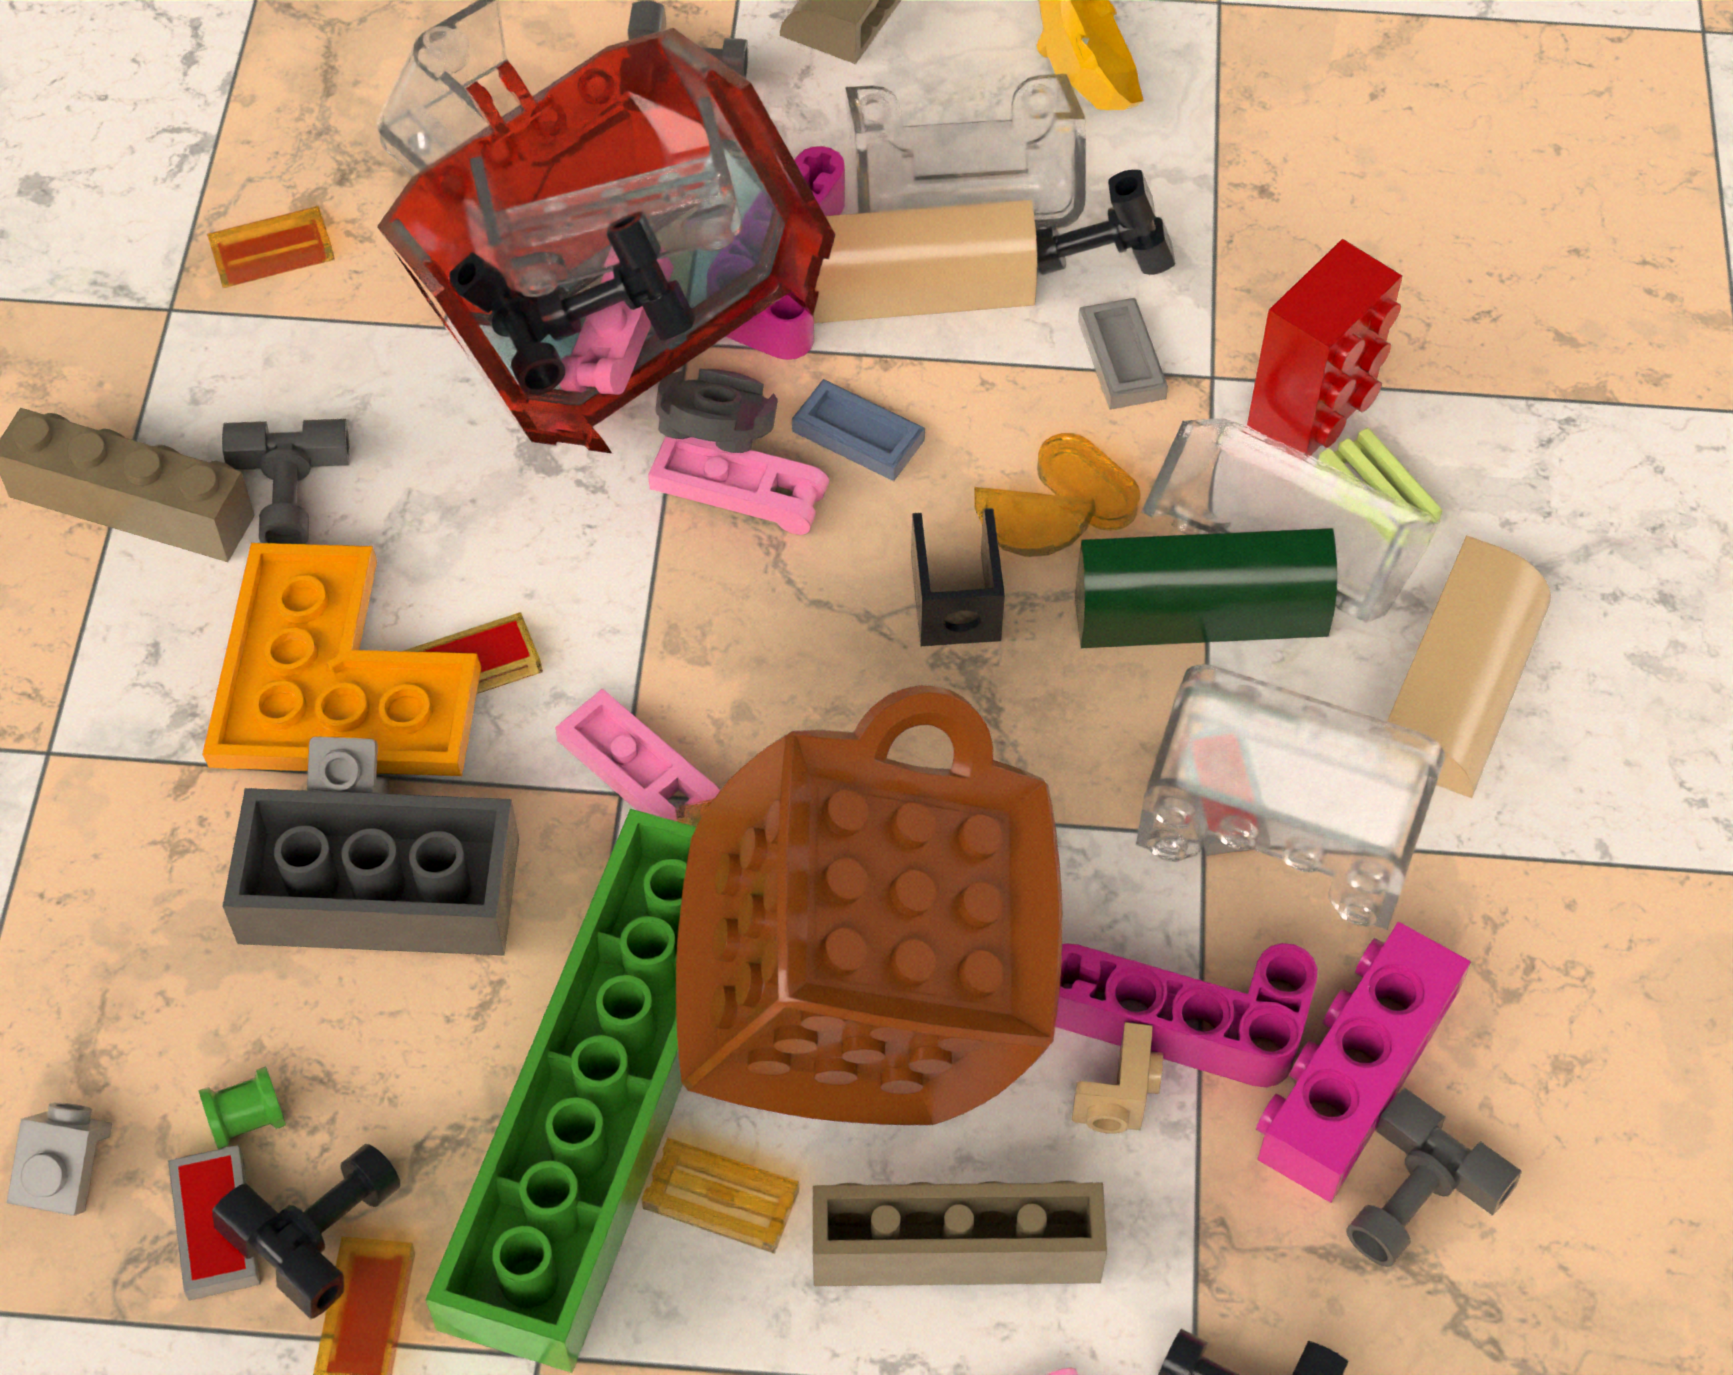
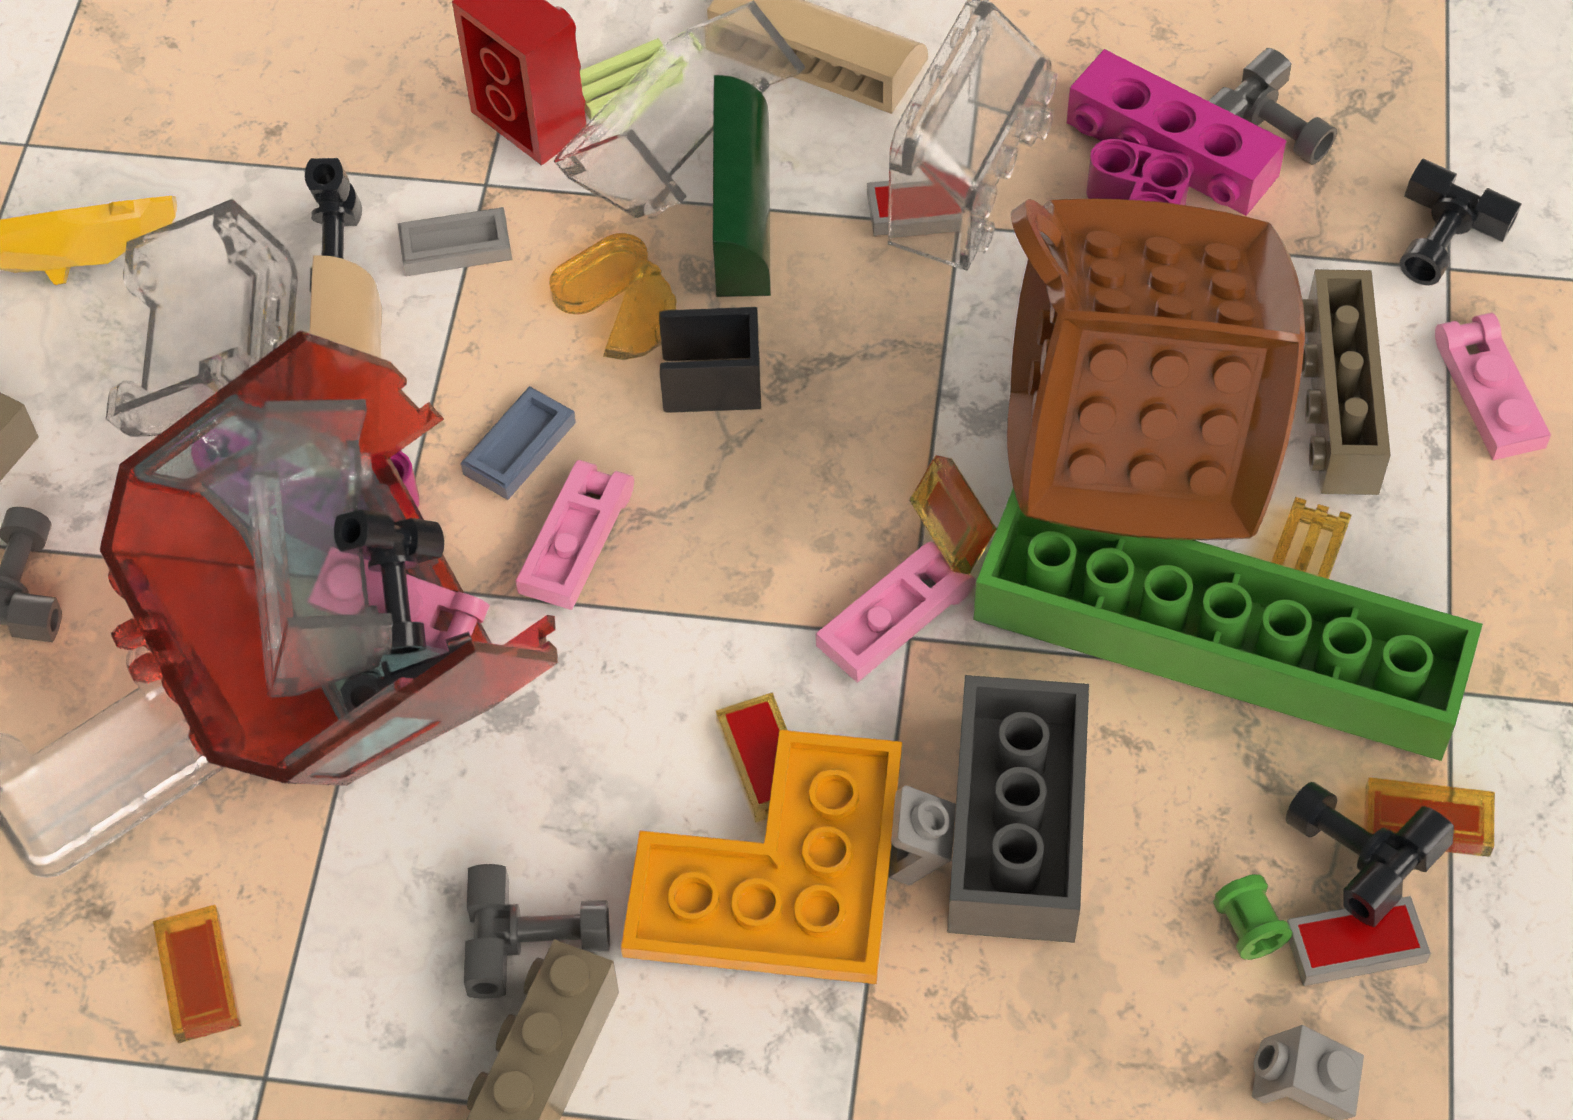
camera: 85 degrees left, 0 degrees up
dark grey plate [655,369,778,453] -> none

